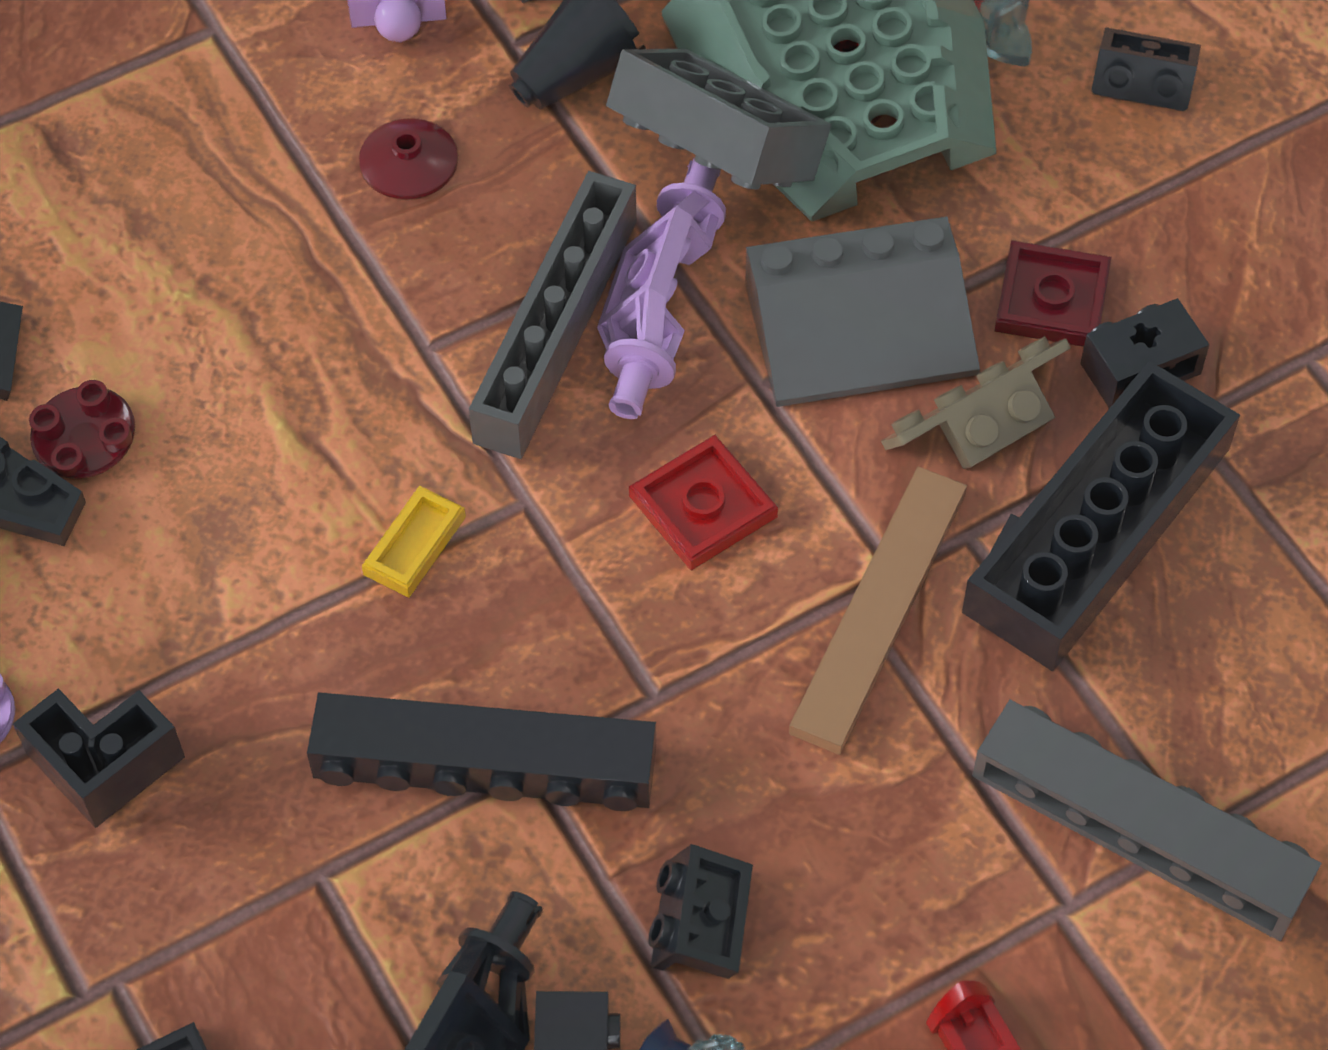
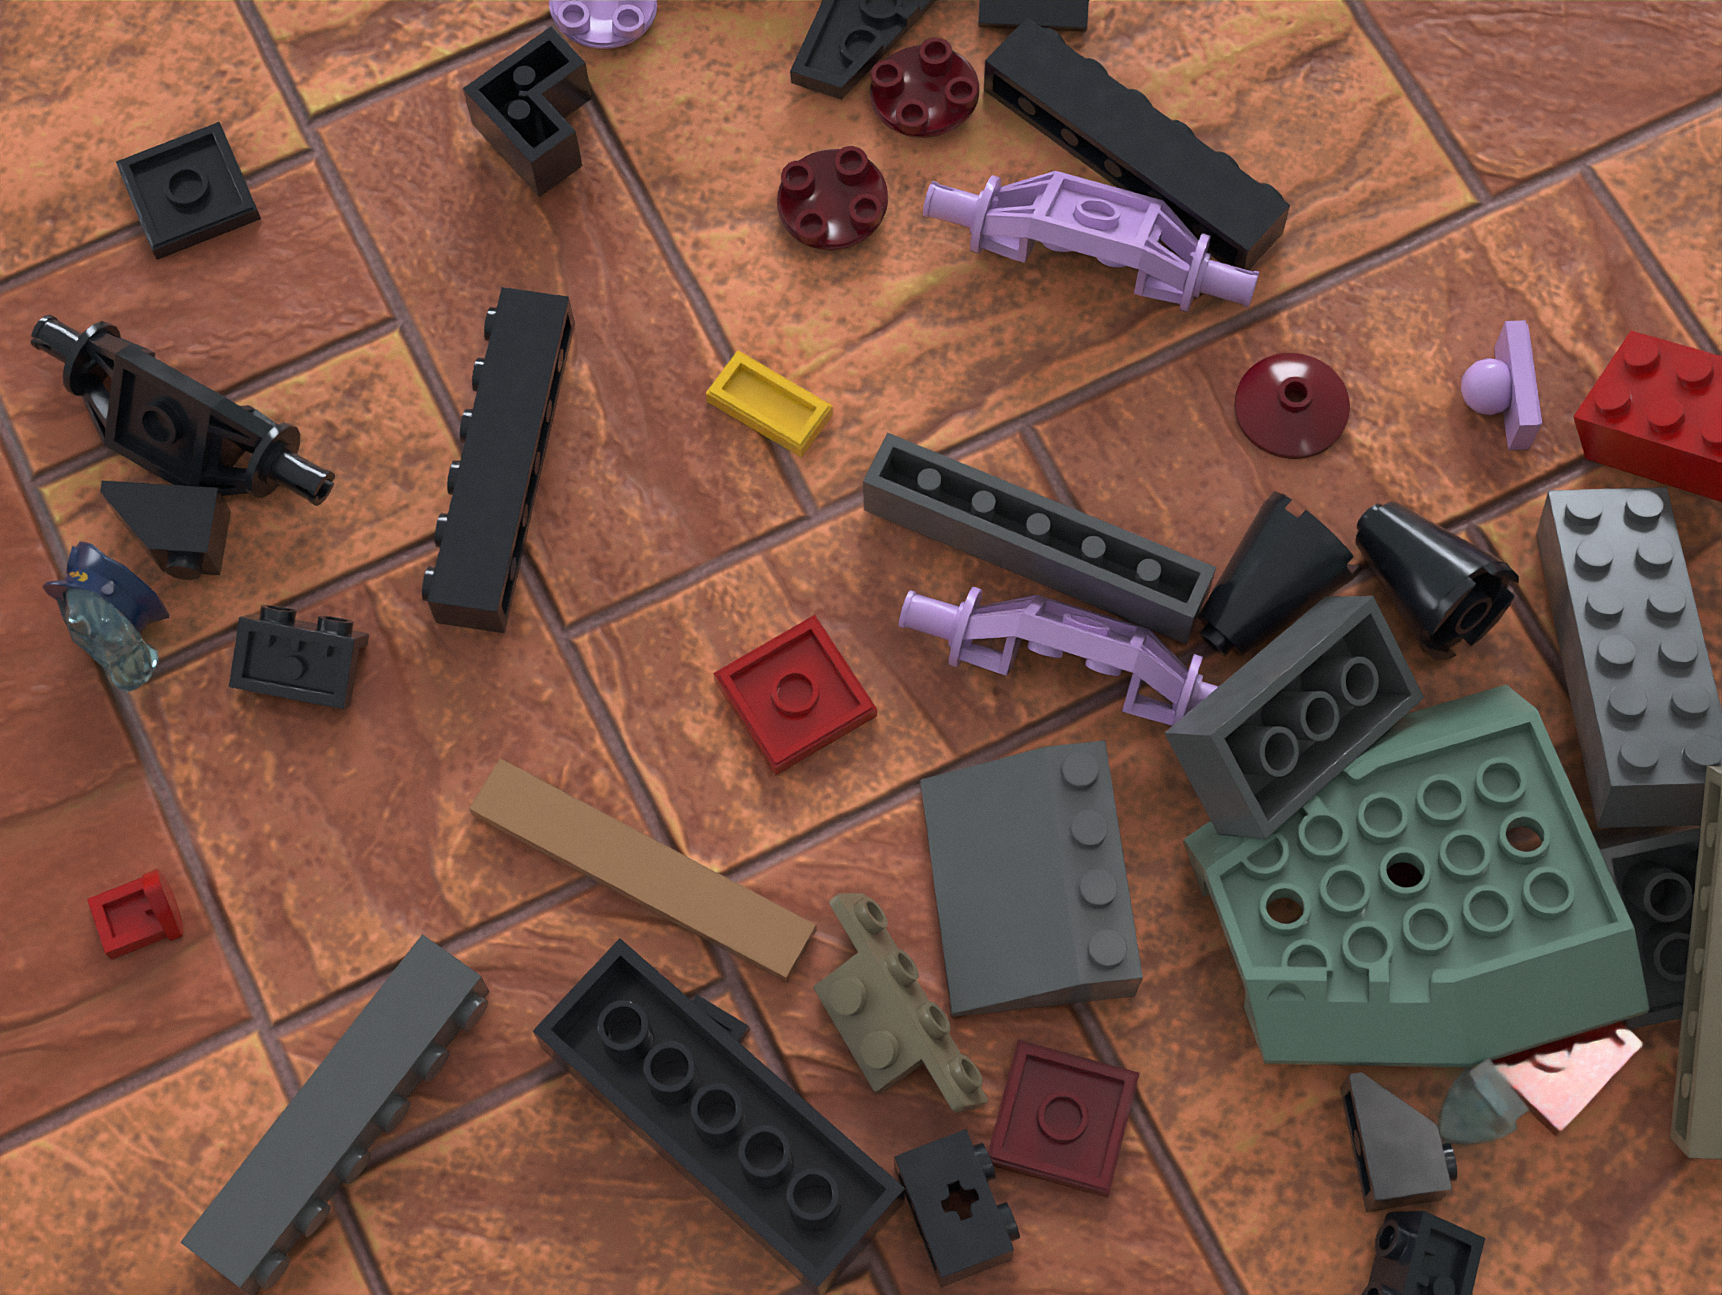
camera: 95 degrees right, 10 degrees up
none -> dark red dish [777,146,888,250]
none -> lavender plate [923,171,1259,313]
none -> black brick [984,17,1290,270]
none -> black cone [1198,491,1361,657]
none -> black slope [1340,1072,1457,1212]

